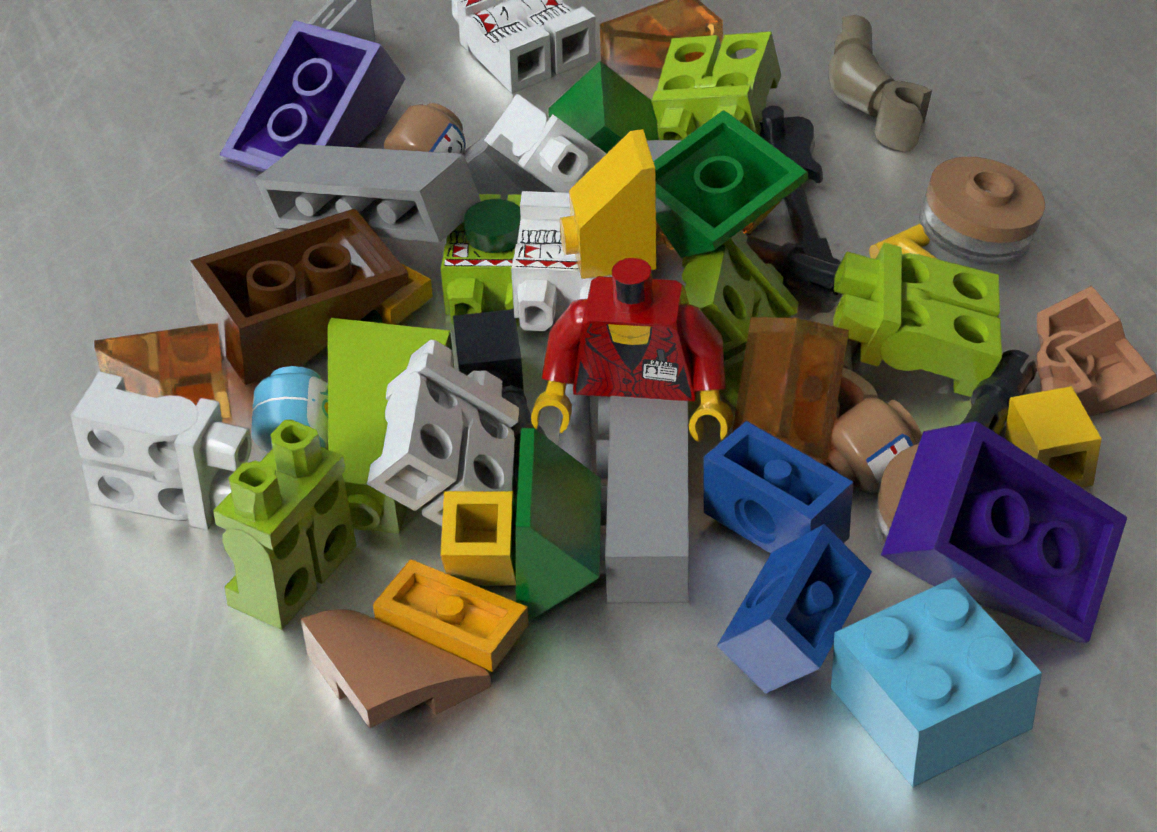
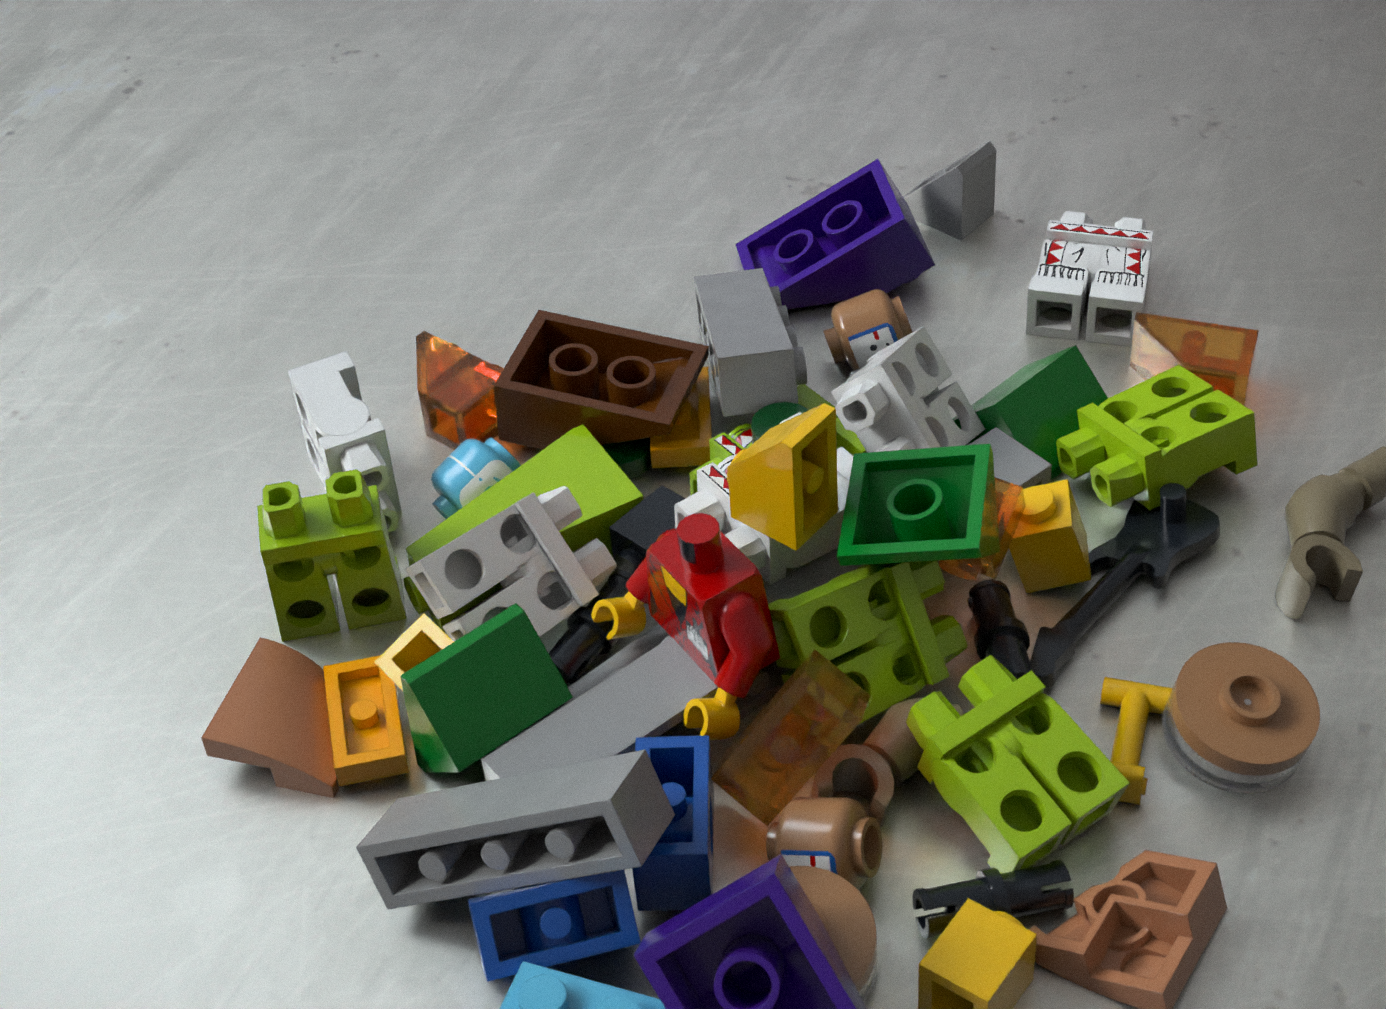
camera: 50 degrees right, 0 degrees up
none -> light grey brick [356,750,675,910]

